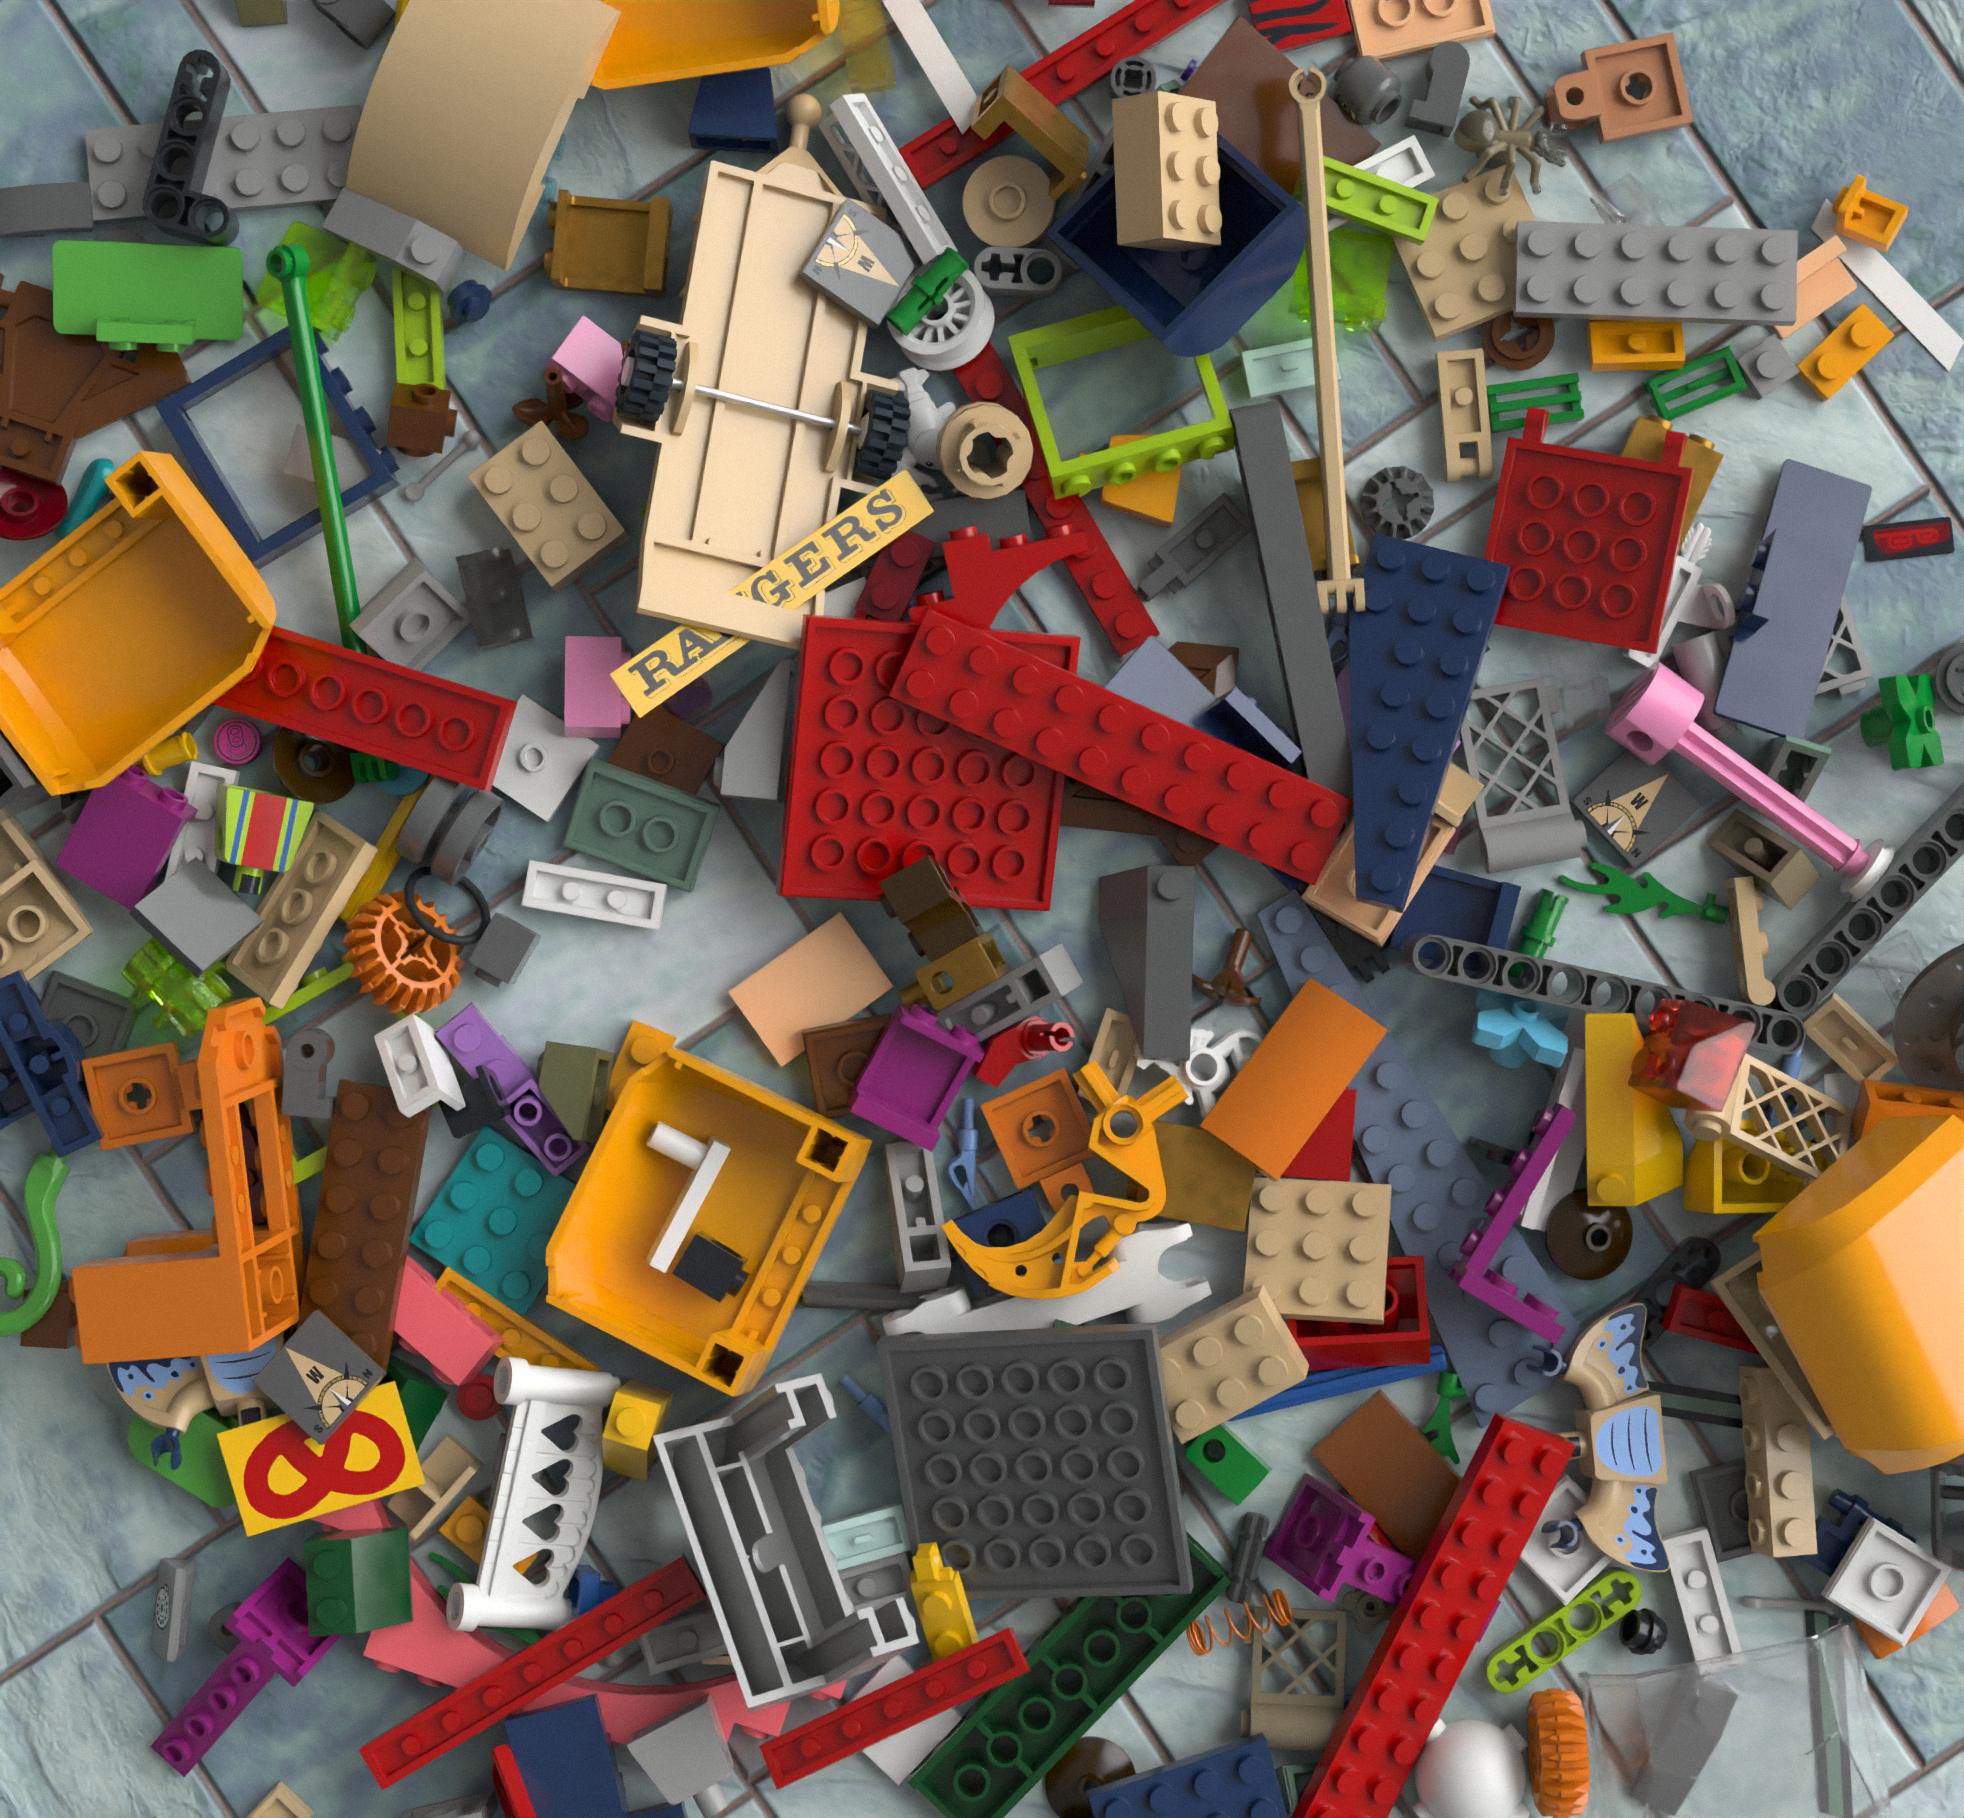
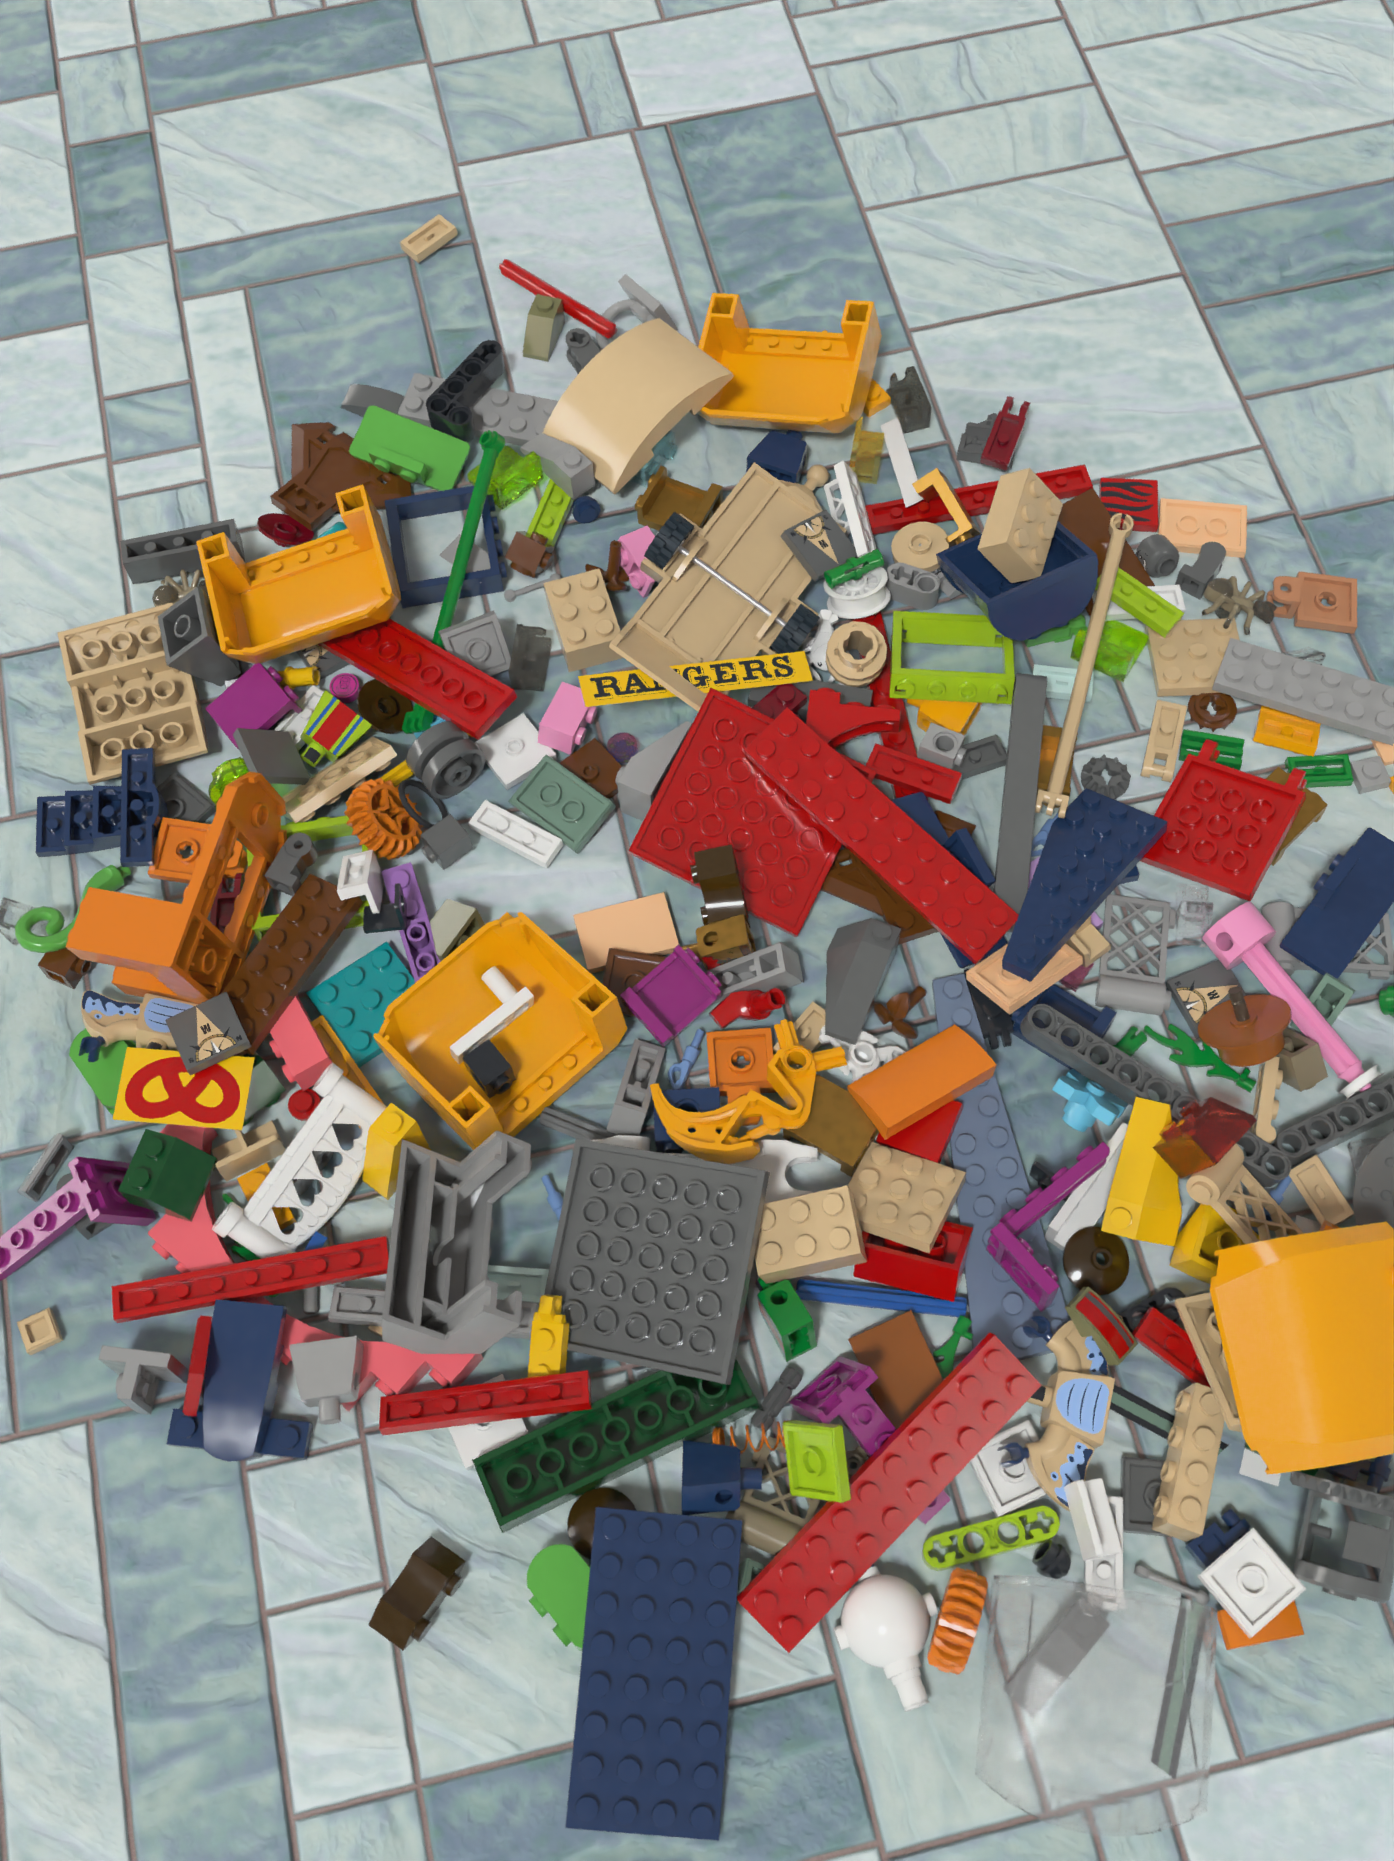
camera: 25 degrees right, 25 degrees down
white piece [1622,523,1735,668] -> none
none -> dark blue torso [681,1441,762,1515]
none -> lime tile [783,1420,851,1503]
none -> red plate [866,743,962,804]
none -> light grey brick [917,722,967,770]
none -> white panel [1064,1478,1122,1561]
none -> slope [1065,1287,1138,1366]
none -> dark orange piece [1198,987,1292,1067]

